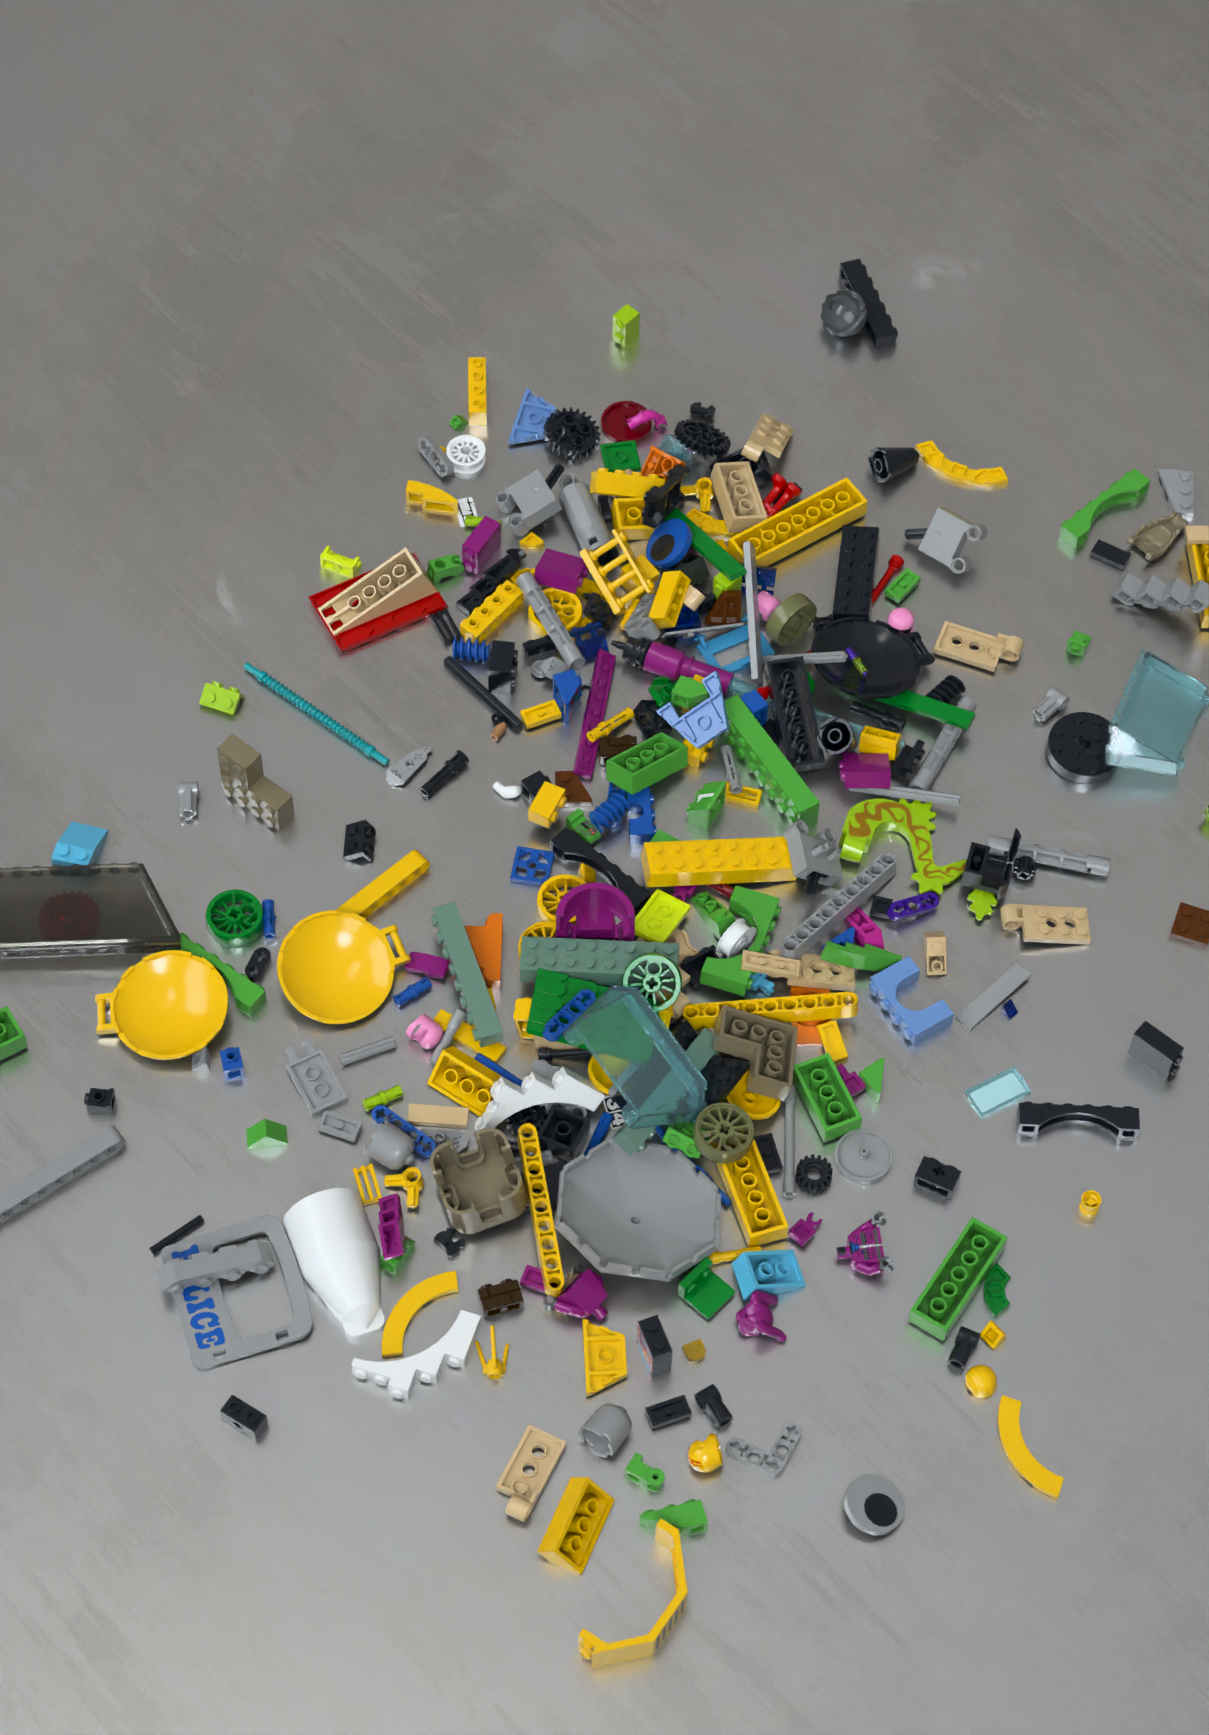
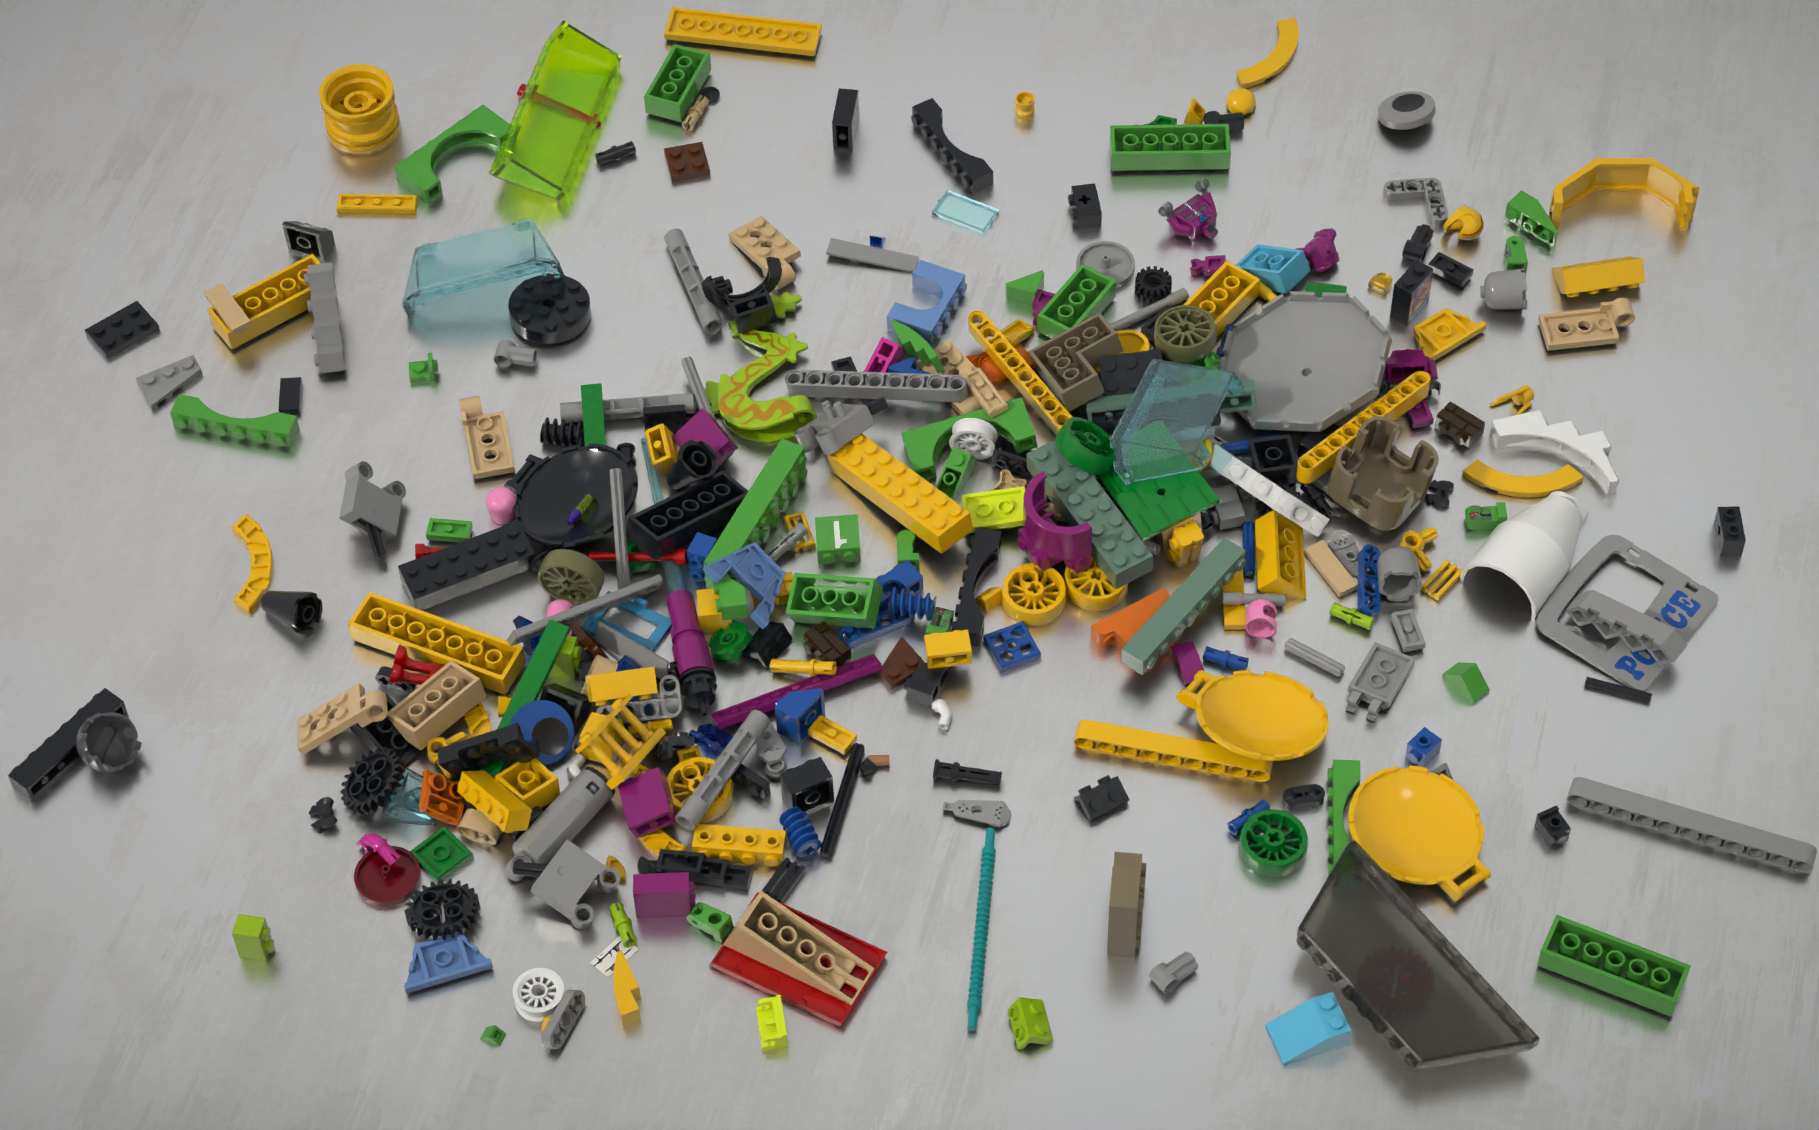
camera: 120 degrees left, 5 degrees down
magenta slope [378,1193,405,1261] -> none
yellow brick [468,357,487,426] -> none
blue beam [543,989,596,1042] -> none
dark purple beam [887,892,939,921] -> none
tan slope [923,931,947,975] -> none
dark tan animal [1127,511,1188,561] -> none

